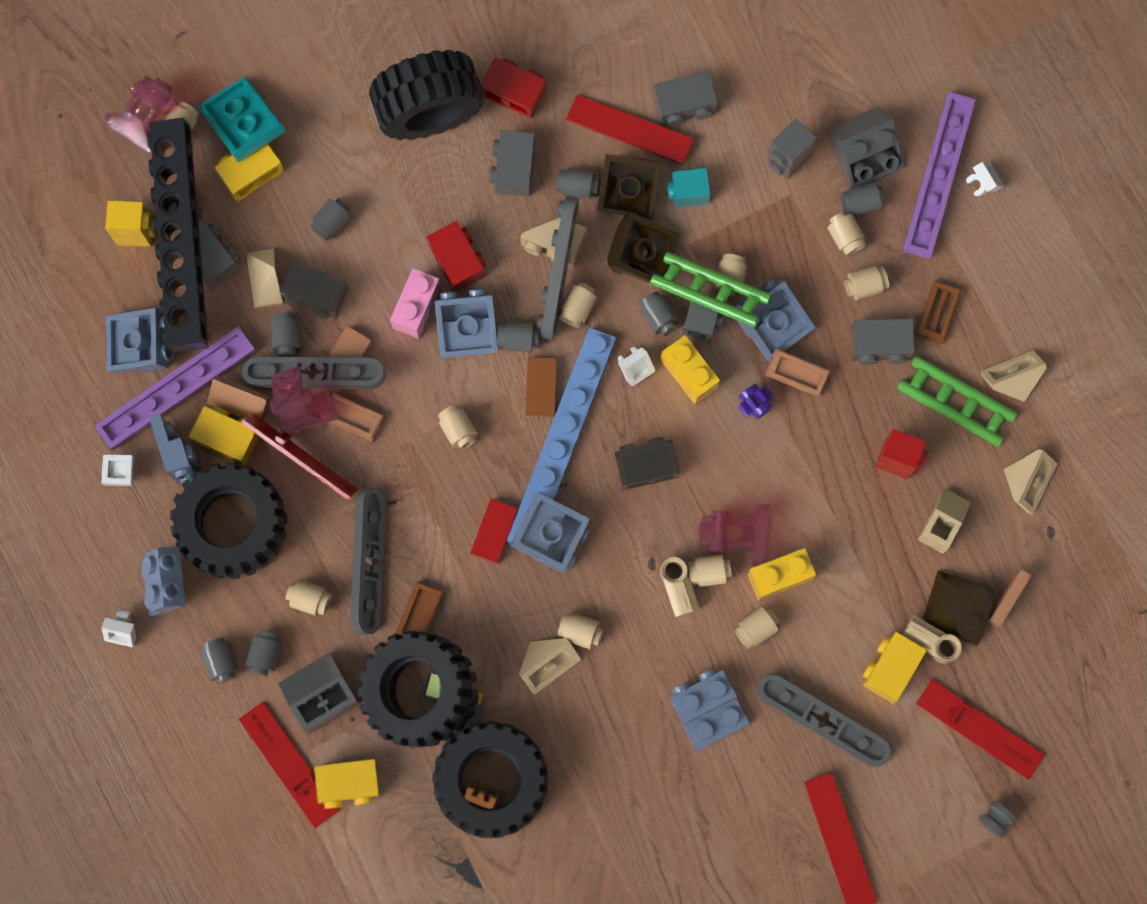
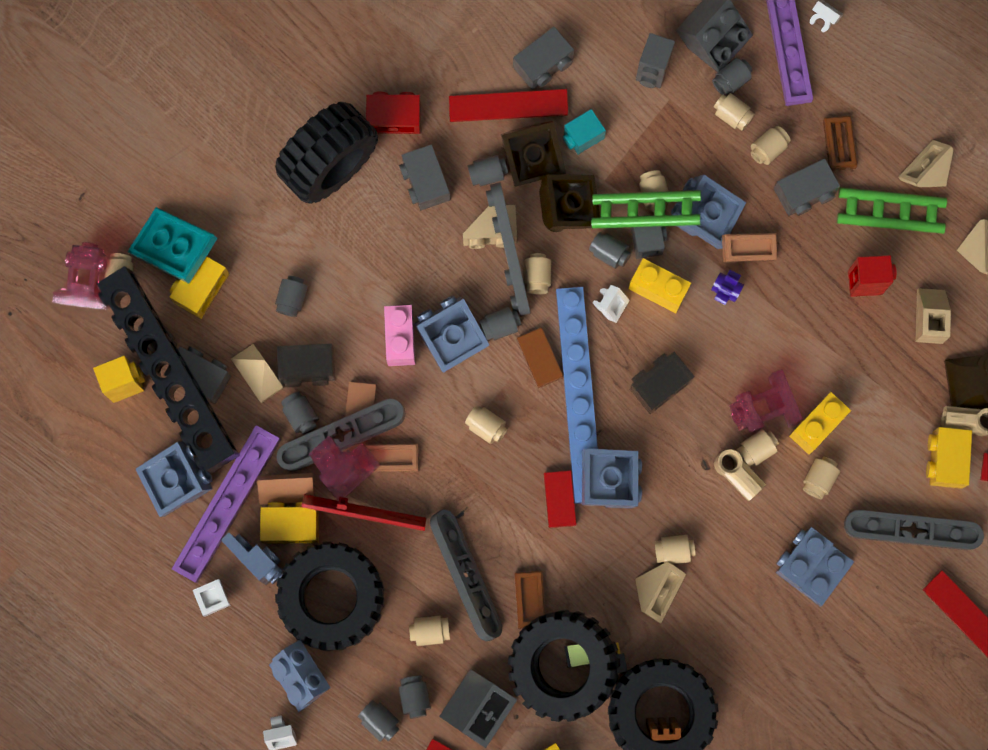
camera: 25 degrees left, 0 degrees up
red brick [426,221,487,292] -> none

